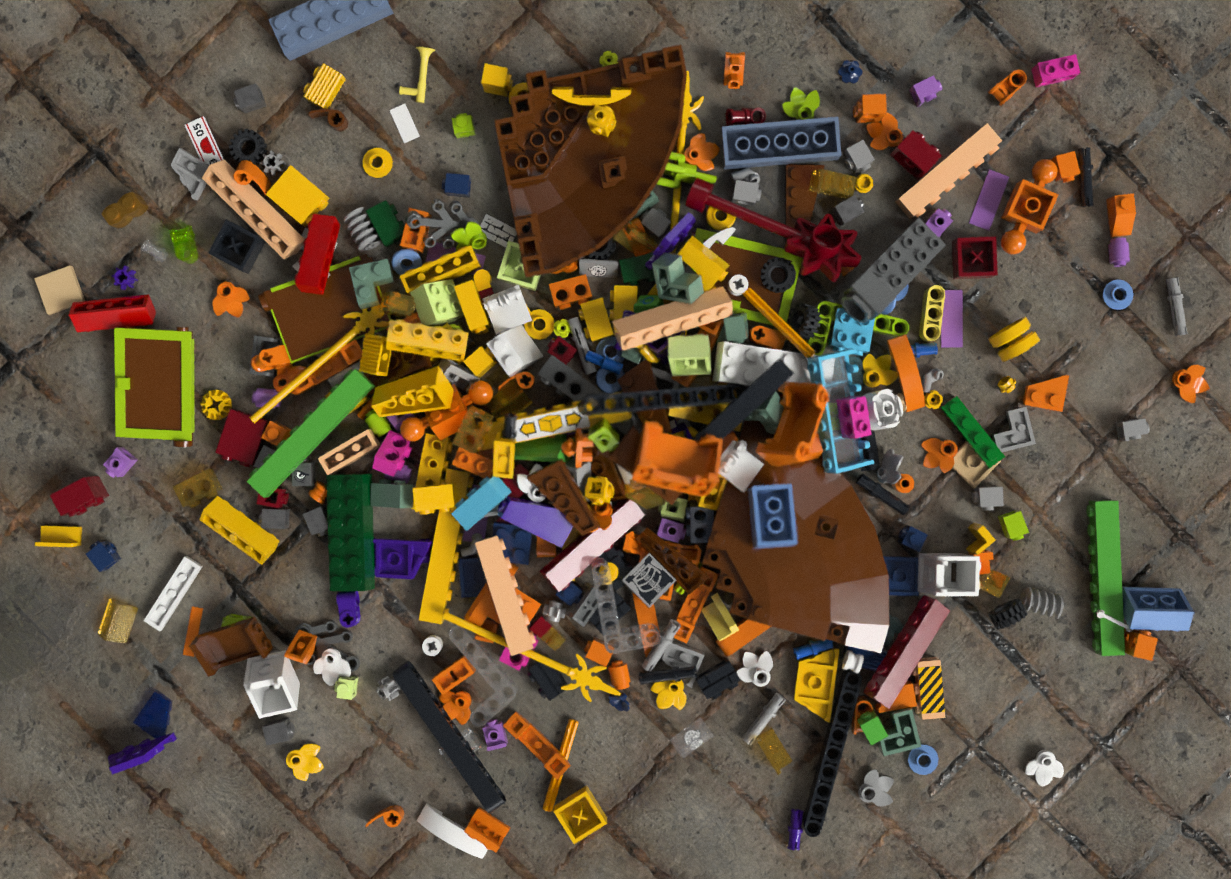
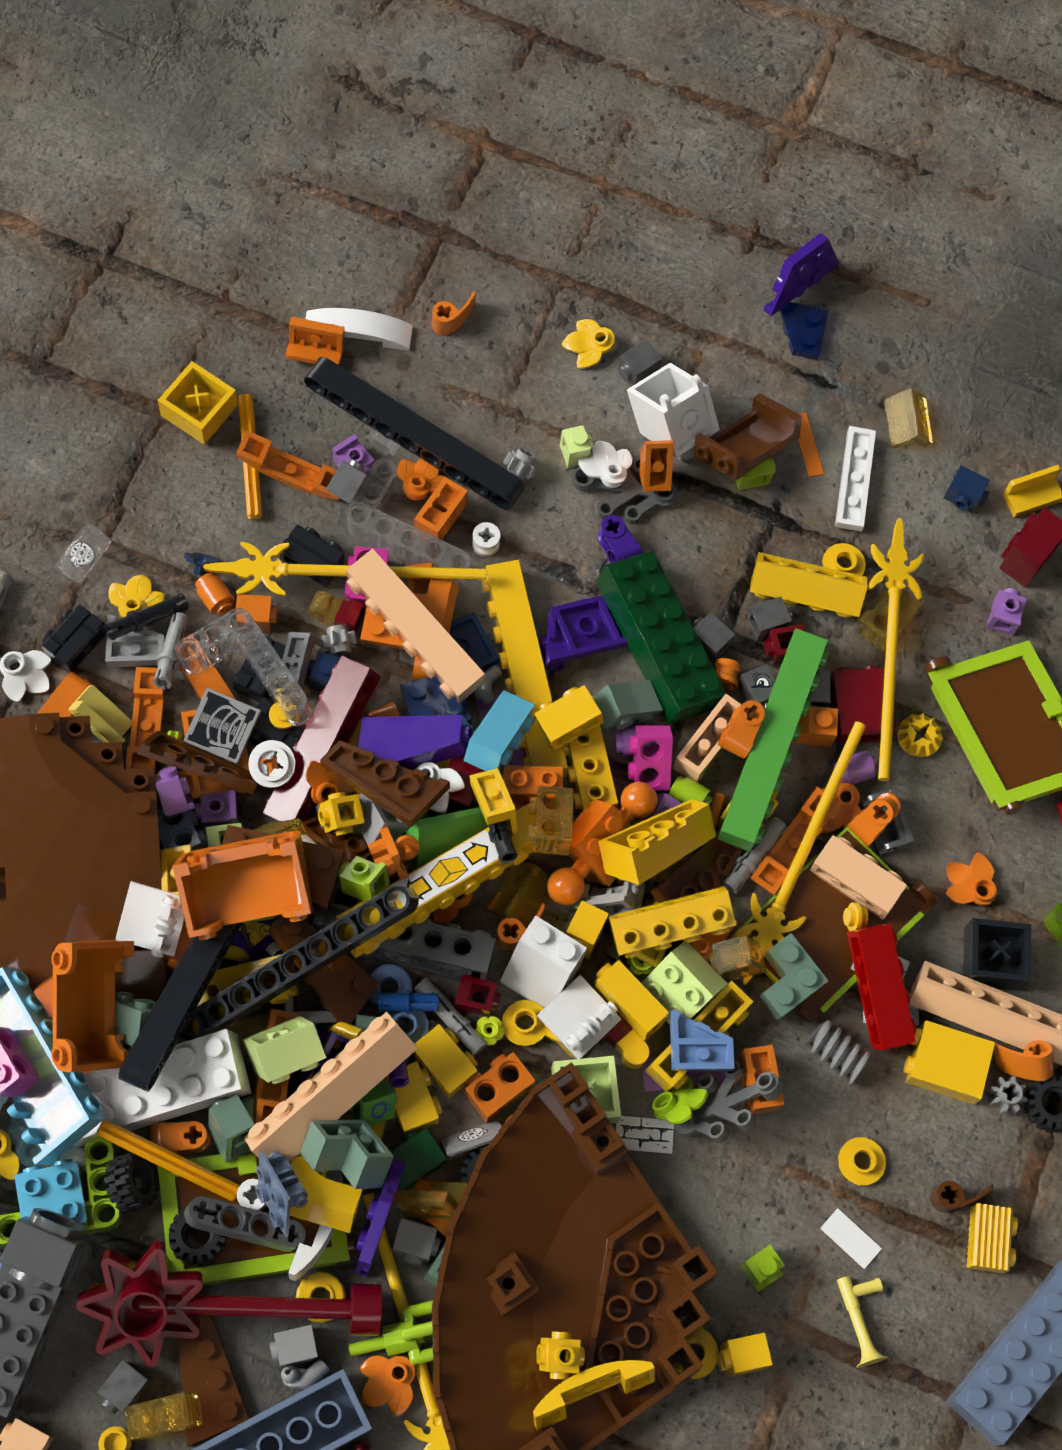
camera: 150 degrees right, 20 degrees down
yellow brick [359,333,392,376] -> none
dark green brick [366,200,405,247] -> none
medium blue piece [391,249,422,275] -> none
dark blue brick [442,173,471,198] -> none
medium blue brick [748,484,798,549] -> none
none -> medium lavender brick [155,766,195,817]
none -> dark grey beam [184,1196,305,1252]
none -> white gear [248,740,296,787]
none -> sand blue hinge [255,1151,308,1237]
none -> flat silver brick [326,458,367,504]
none -> medium blue wing [670,1010,734,1071]
none -> orange piece [718,700,765,759]
none -> light nougat brick [810,835,907,920]
none -> yellow piece [822,543,866,576]
none -> yellow plate [843,902,868,931]
none -> yellow piece [868,518,924,782]

